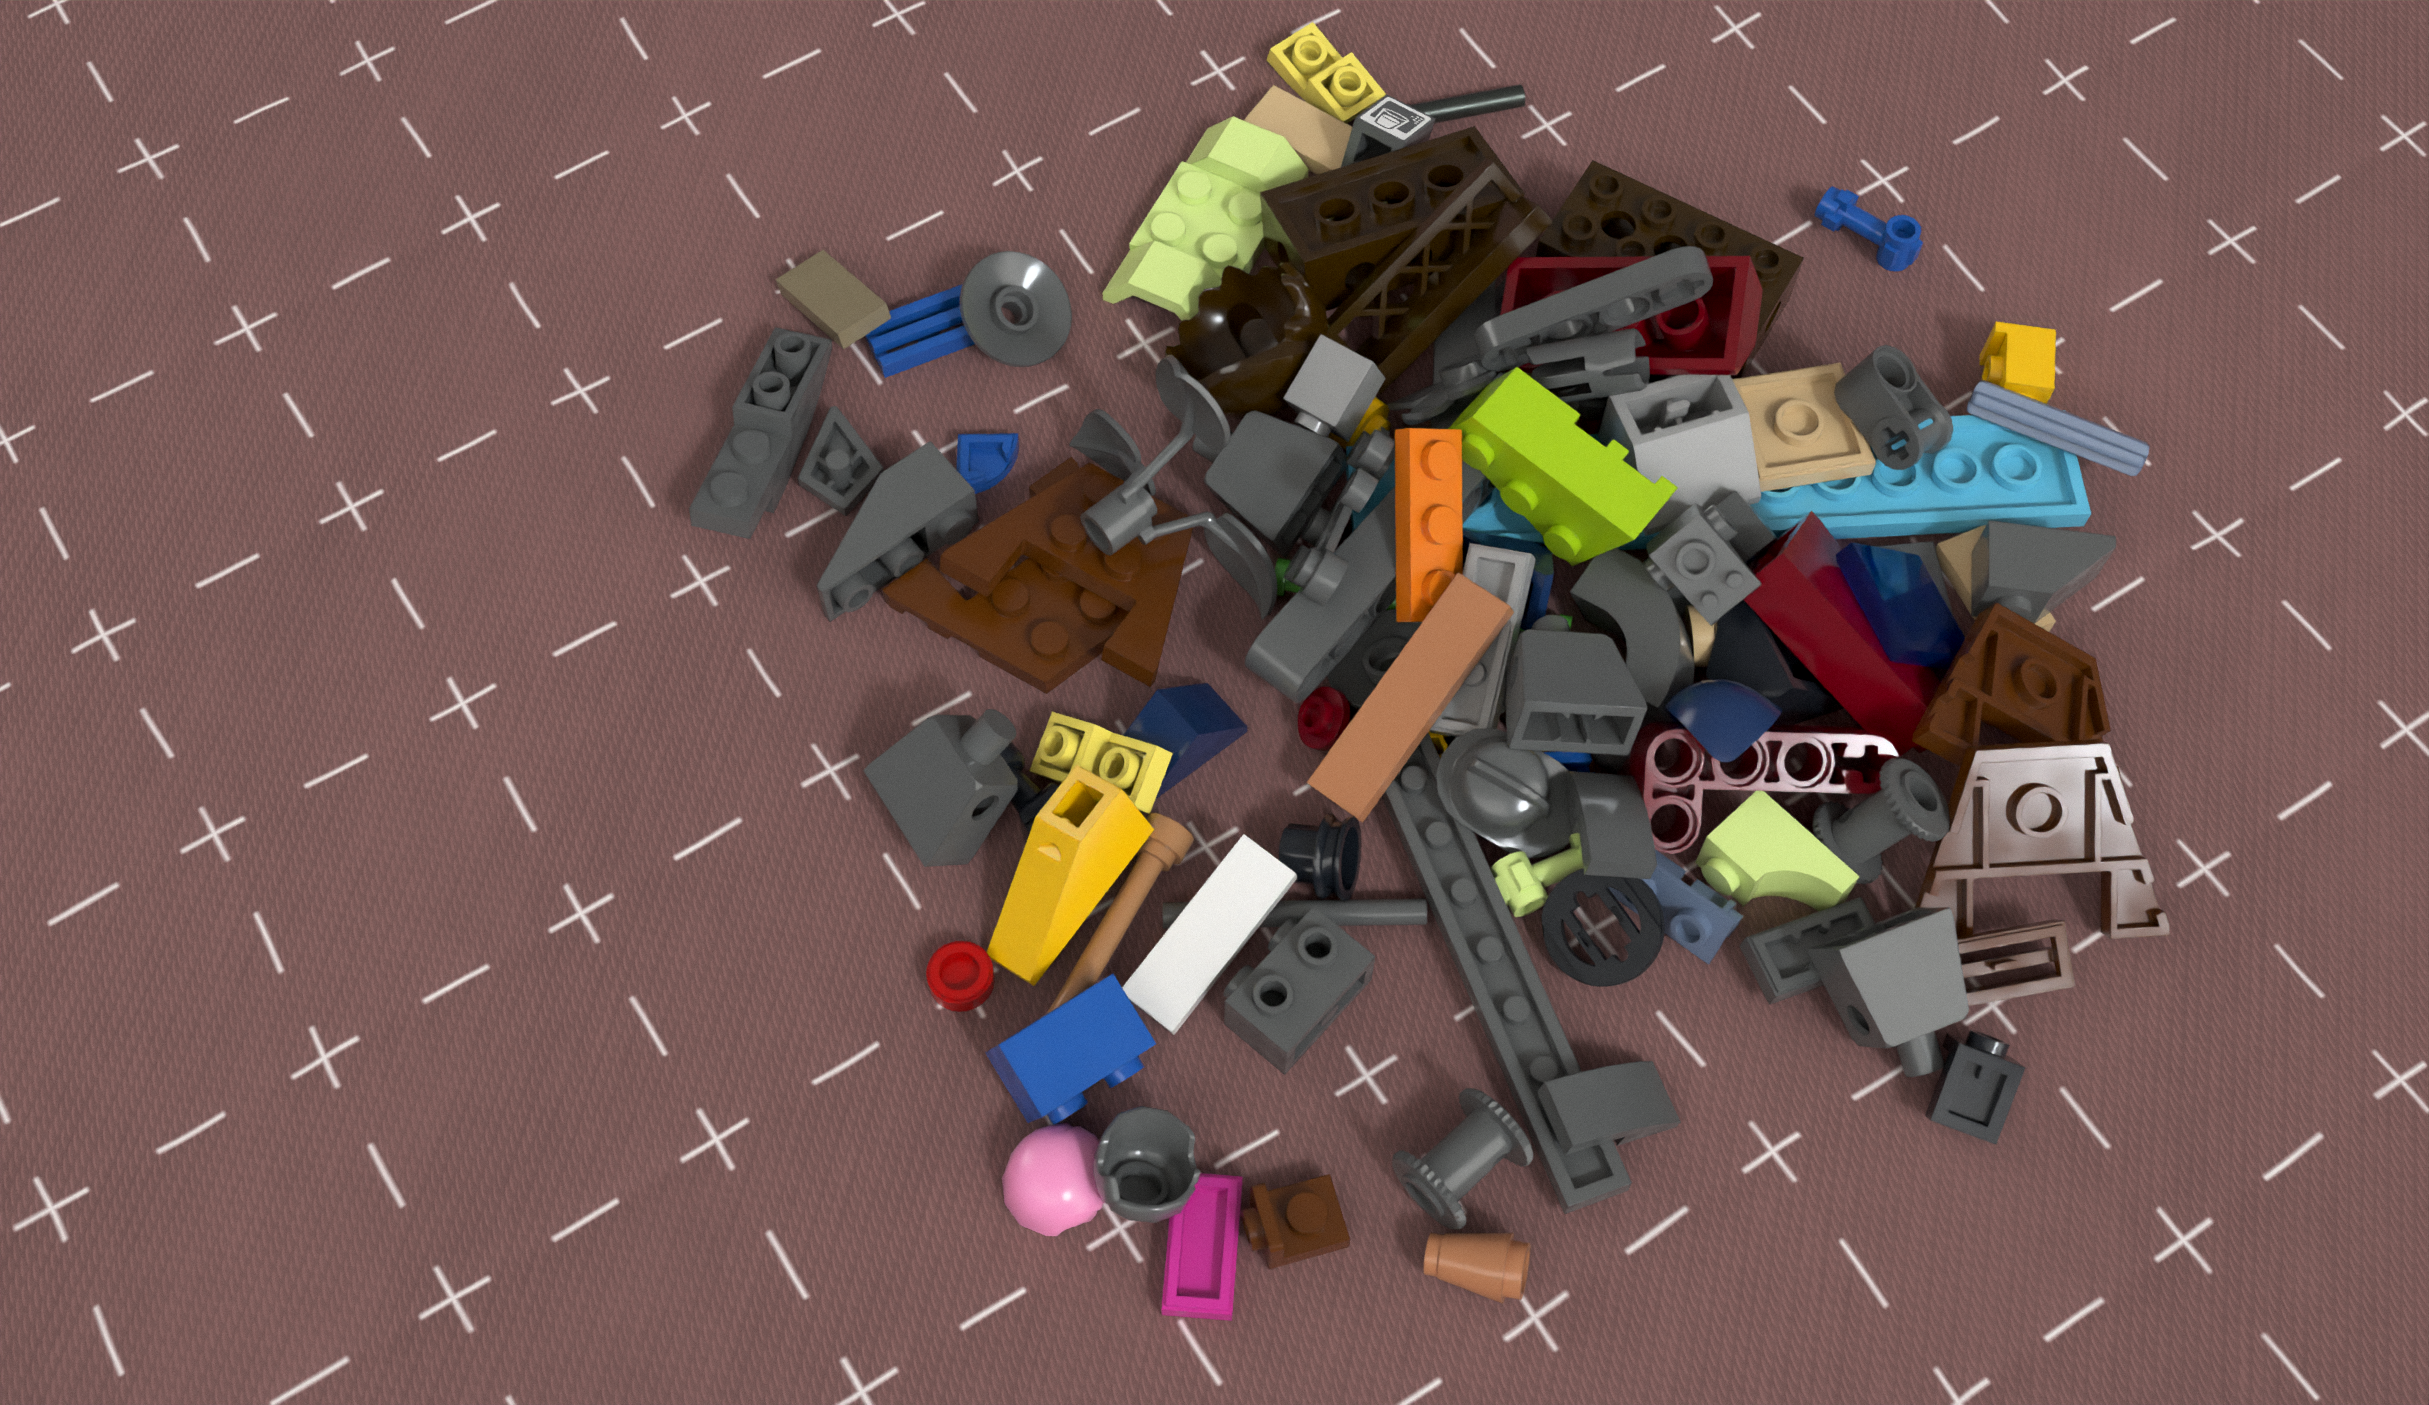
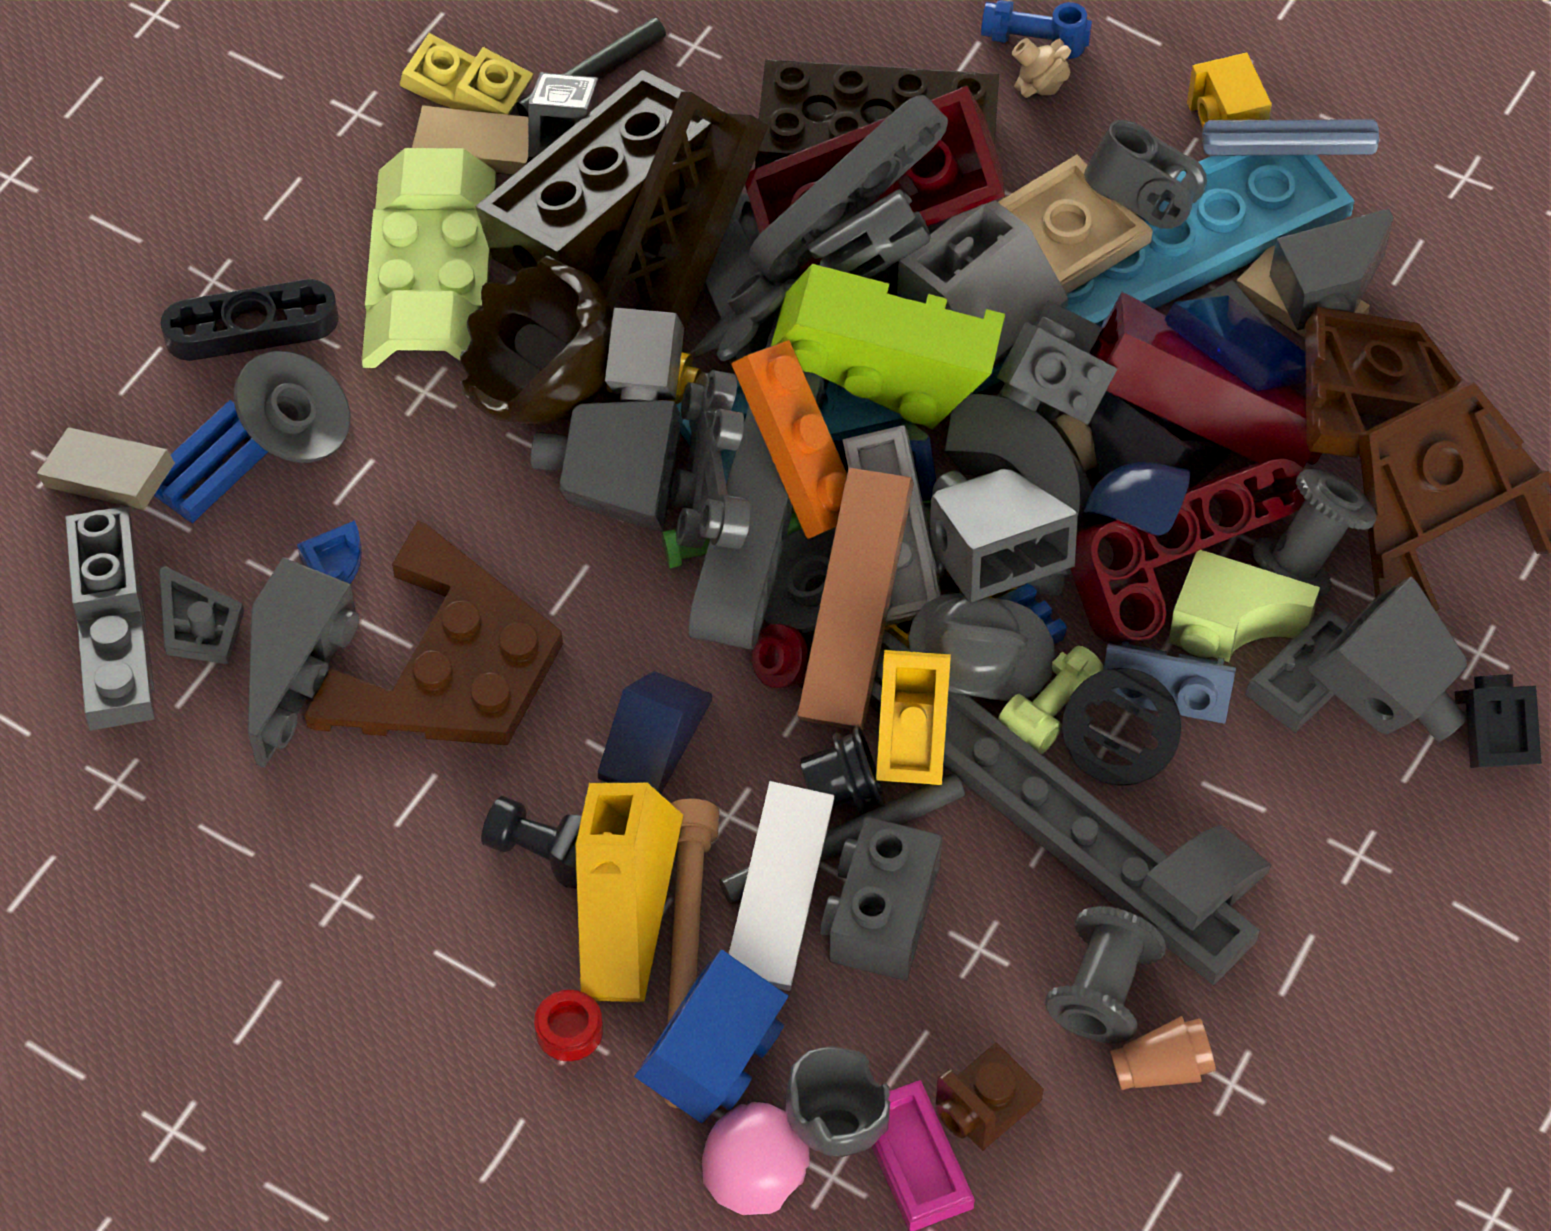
camera: 25 degrees left, 5 degrees down
dark grey torso [863,709,1018,867] -> none
reddish brown wing [939,462,1193,687] -> none
light yellow slope [1029,712,1173,814] -> none
dark grey plant [1069,355,1277,620] -> none
dark grey slope [1566,771,1657,879] -> none
tile [1957,919,2075,1006] -> none
none -> black beam [161,279,339,361]
none -> yellow slope [876,650,951,785]
none -> tan plant [1012,38,1071,98]

